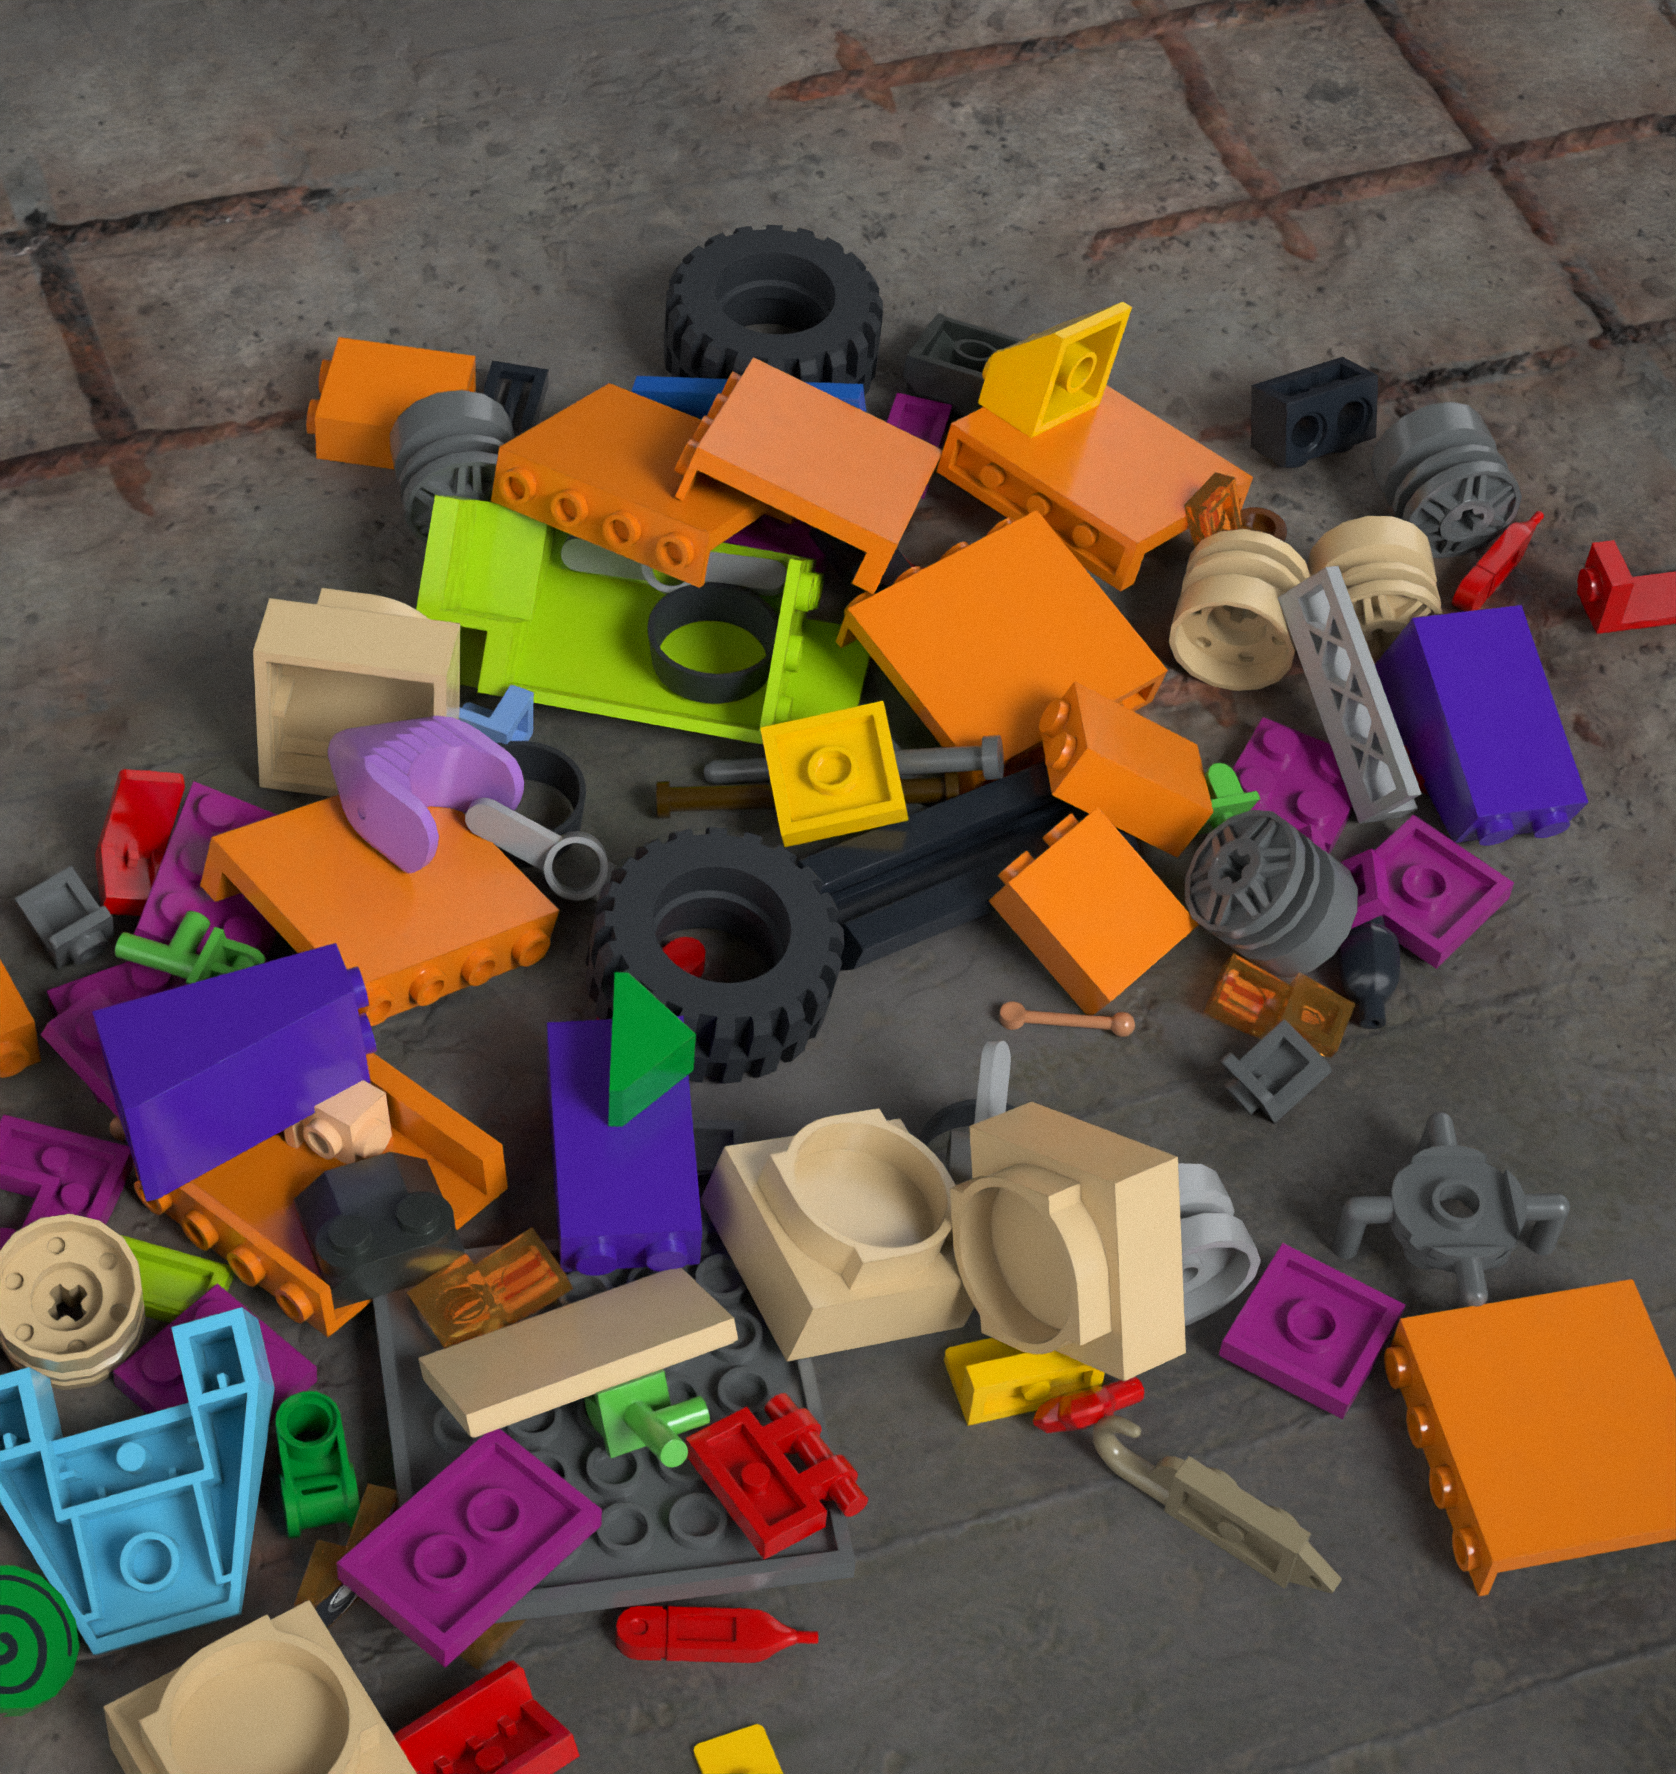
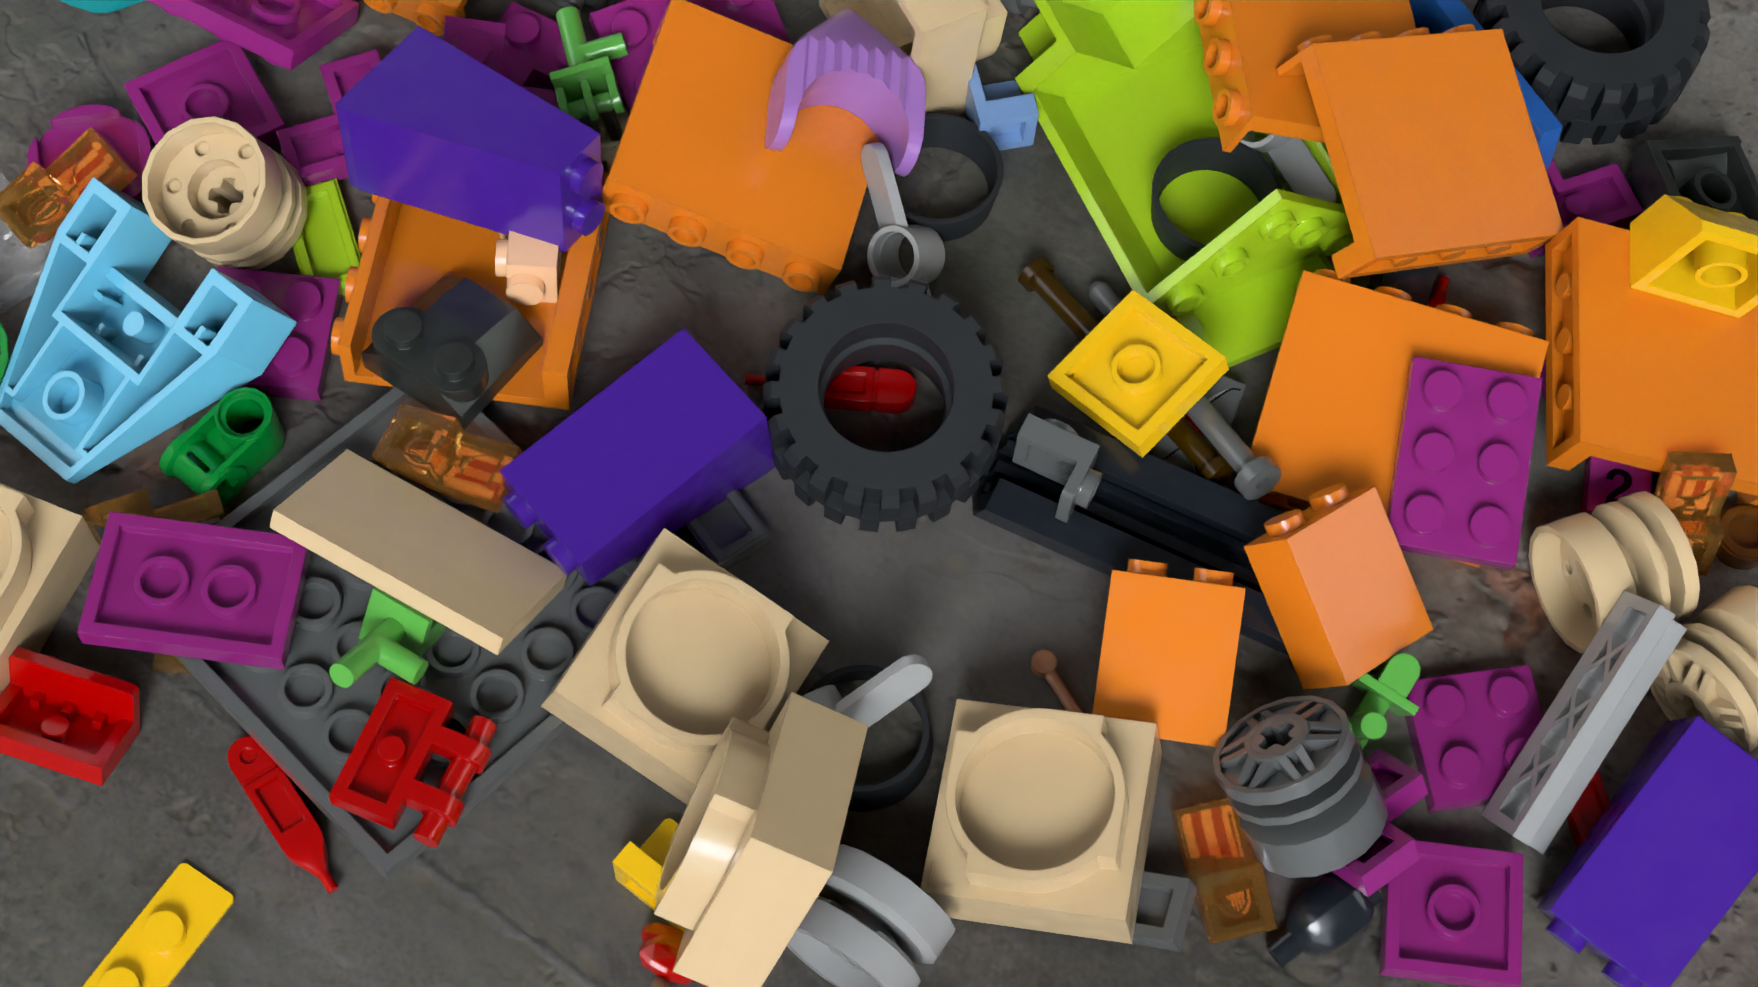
camera: 55 degrees right, 15 degrees up
green slope [608,972,696,1127] -> none
none -> tan container [920,699,1162,944]
none -> dark grey bracket [1012,413,1103,523]
none -> magenta plate [1387,356,1542,570]
none -> dark pink tile [1581,456,1653,515]

